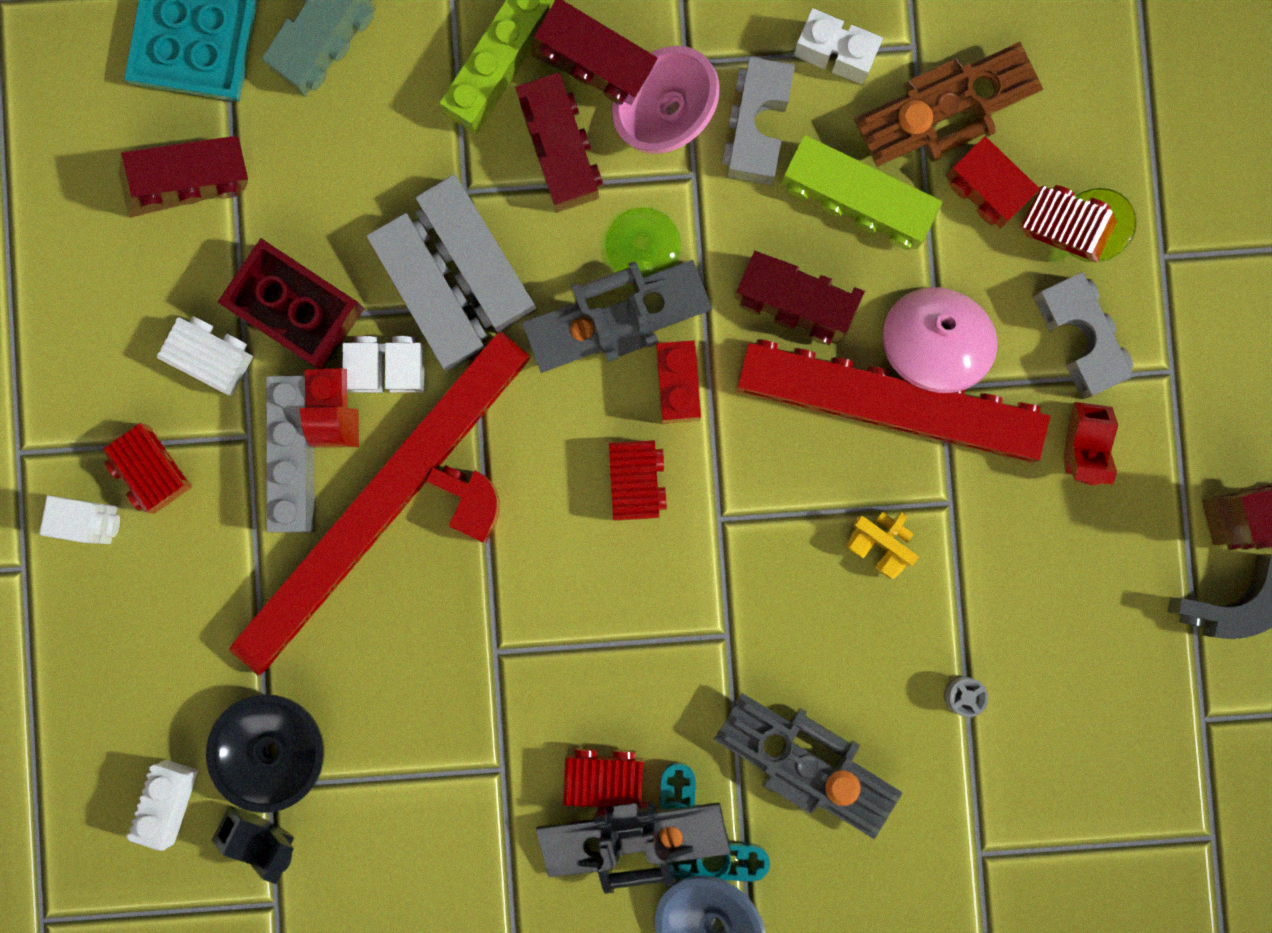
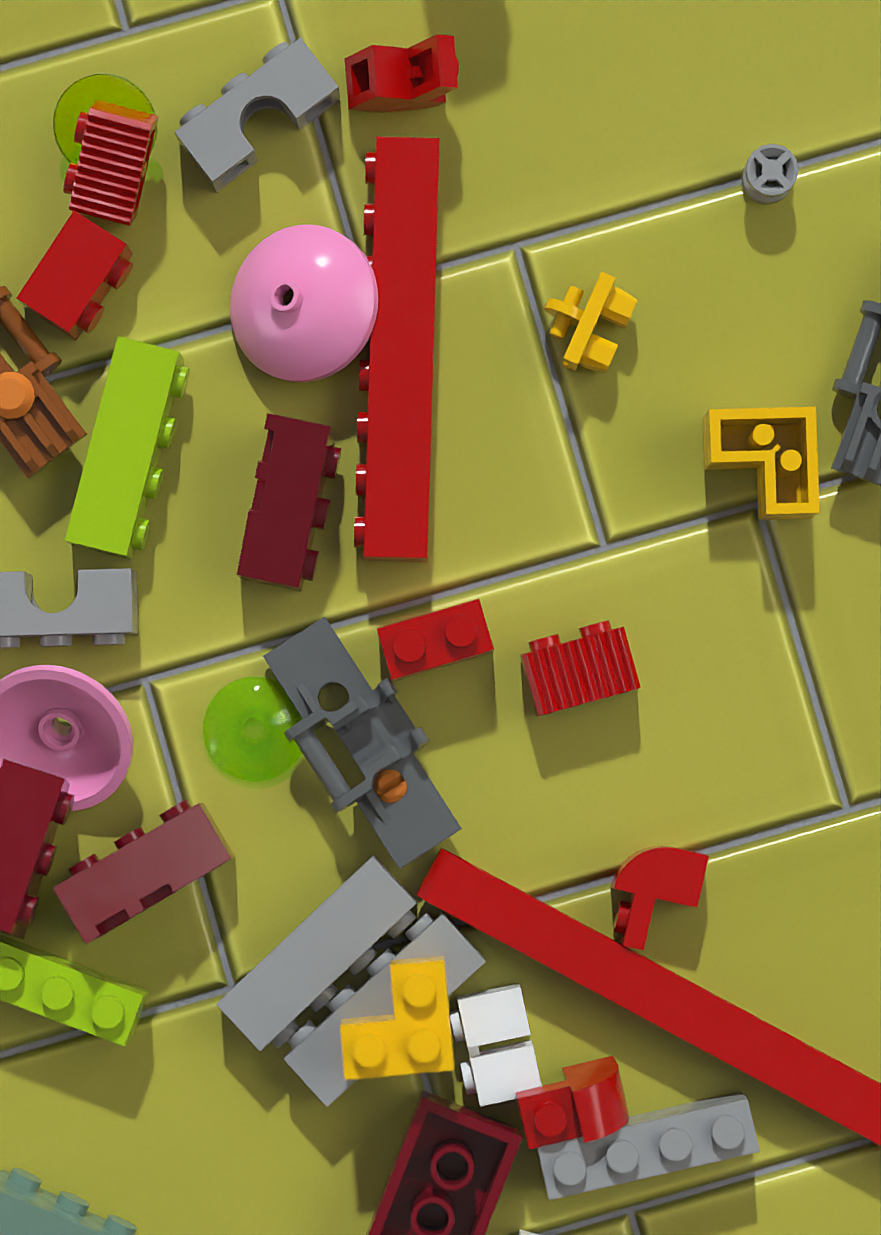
camera: 105 degrees left, 0 degrees up
none -> yellow brick [340,955,454,1080]
none -> yellow brick [703,406,820,520]

